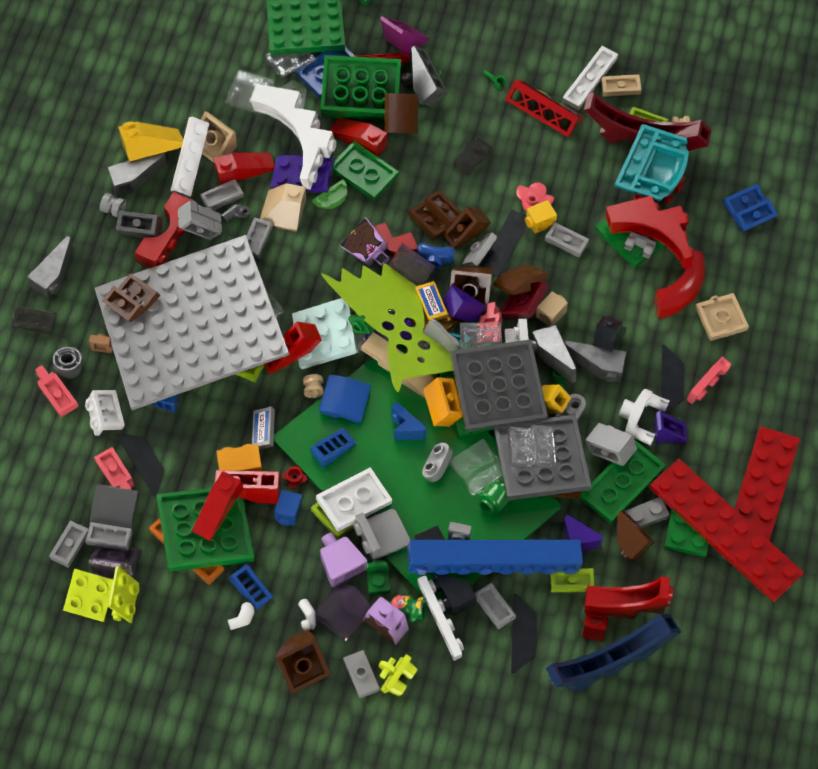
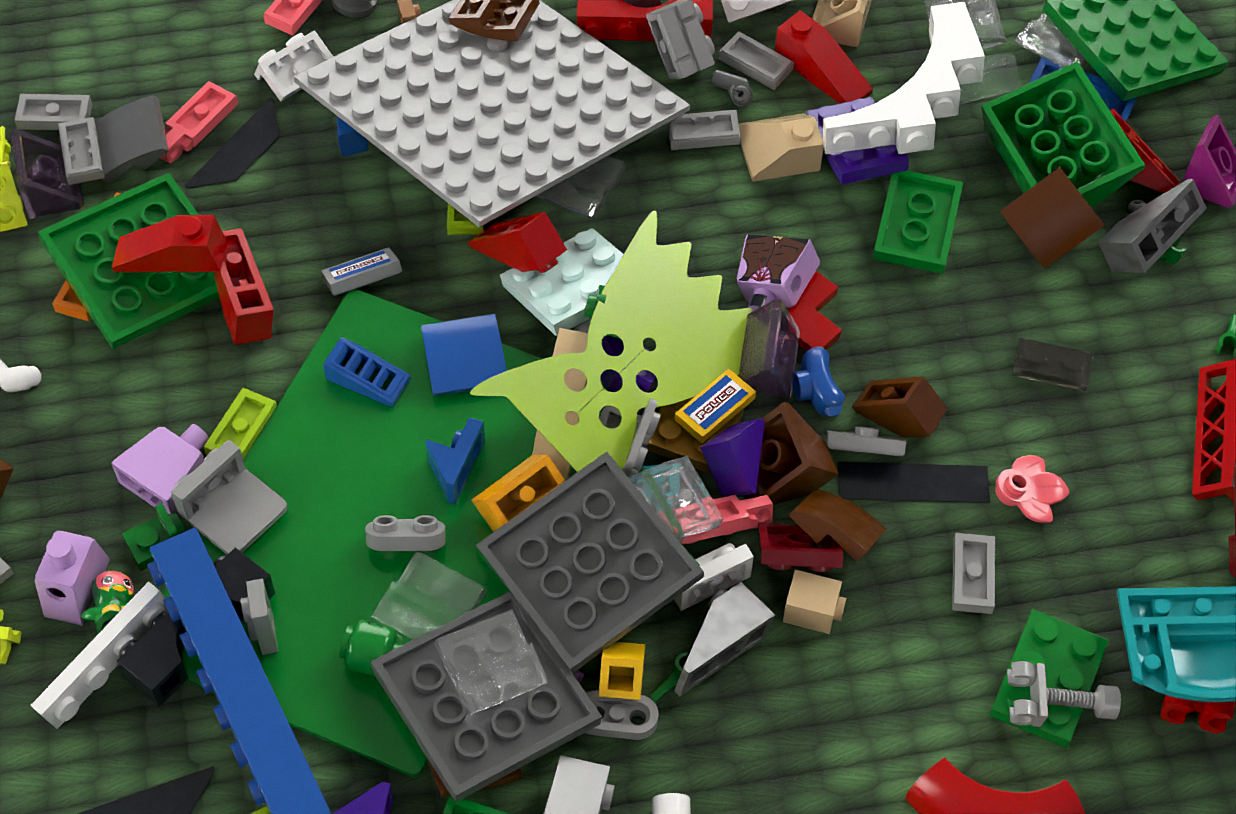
camera: 65 degrees right, 5 degrees down
light orange brick [217,444,262,471] -> none
blue slope [229,564,273,610] -> none
blue brick [274,490,303,526] -> none
red plate [282,466,307,489] -> none
white arm [298,599,316,631] -> none
tan wheel [303,374,324,398] -> none
bright green plate [312,179,347,209] -> none
clear purple slope [315,583,372,641] -> none
white plate [316,468,392,532] -> none
red slope [329,118,387,157] -> none
reddish brown slope [408,190,462,240] -> none
light grey plate [474,582,516,630] -> none
yellow brick [525,200,557,234] -> none
flat silver slope [565,341,626,382] -> none
black arch [593,316,627,351] -> none
red arch [605,196,694,269] -> none

